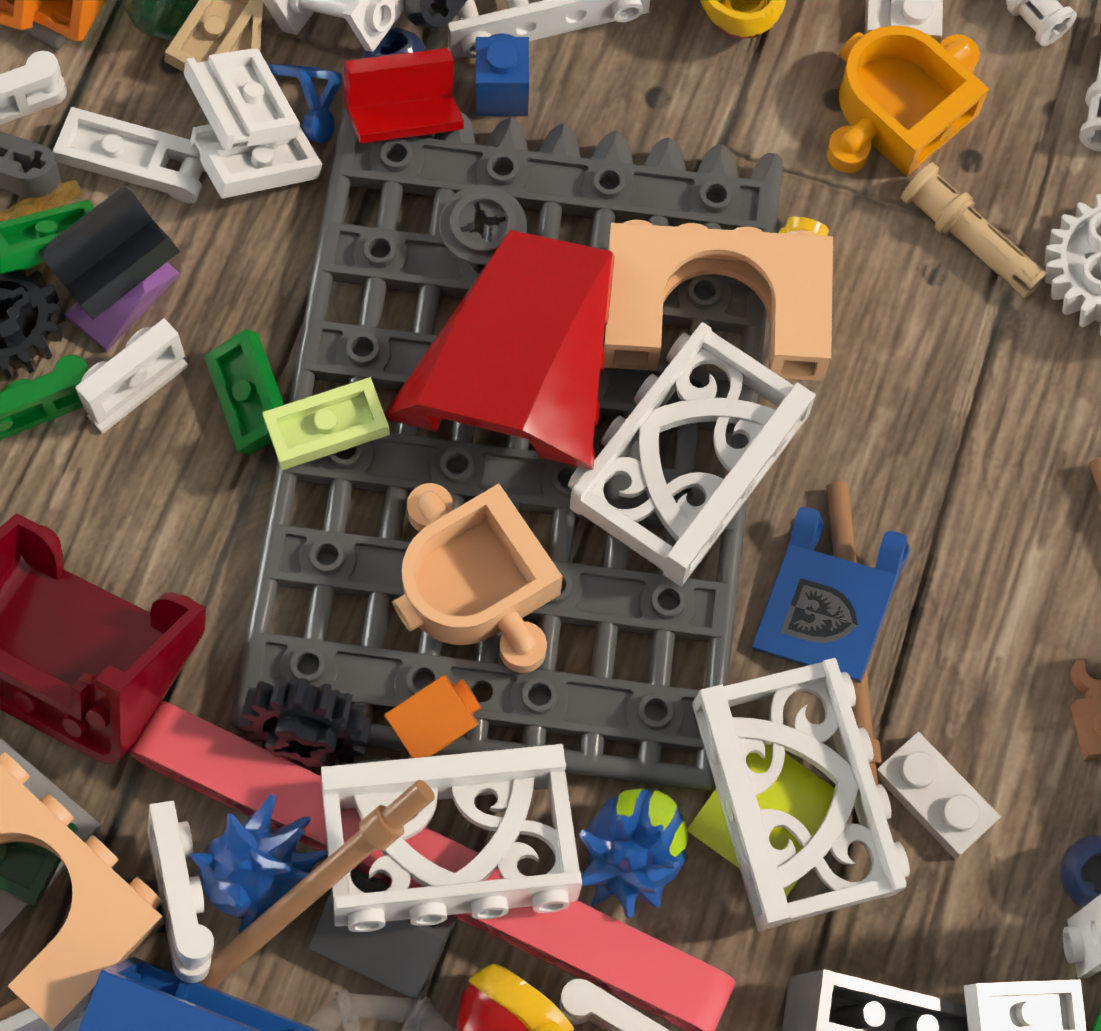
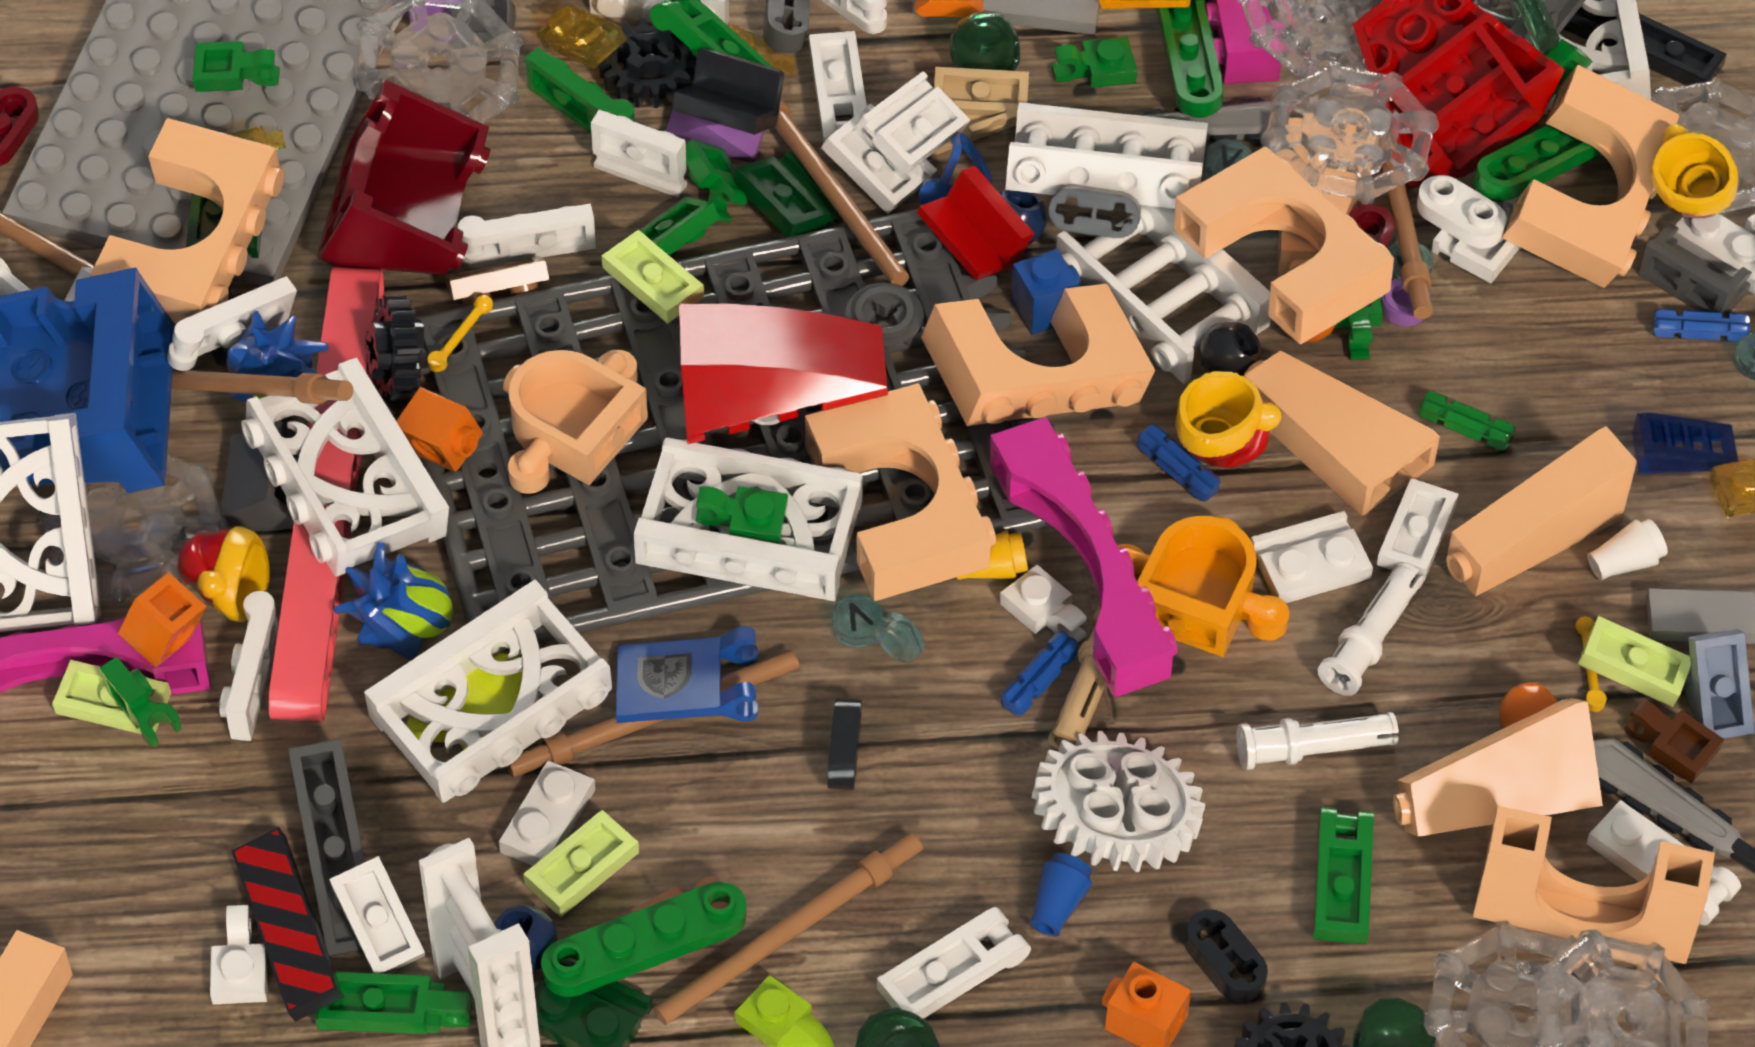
camera: 70 degrees right, 15 degrees down
none -> yellow hinge [427,295,493,372]
none -> plate [445,256,549,305]
none -> white plate [458,203,596,268]
none -> yellowish green plate [523,810,639,918]
none -> green plate [686,139,747,223]
none -> green plate [696,486,788,544]
none -> dark green plate [733,151,843,237]
none -> medium nougat bar [772,100,909,286]
none -> black beam [827,698,862,790]
none -> clear light blue tile [832,595,883,648]
none -> clear light blue tile [875,611,925,663]
none -> light nougat arch [921,283,1155,426]
none -> dark pink arch [990,417,1178,698]
none -> white plate [1000,565,1087,643]
none -> blue axle [1000,631,1078,716]
none -> blue axle [1137,424,1221,502]

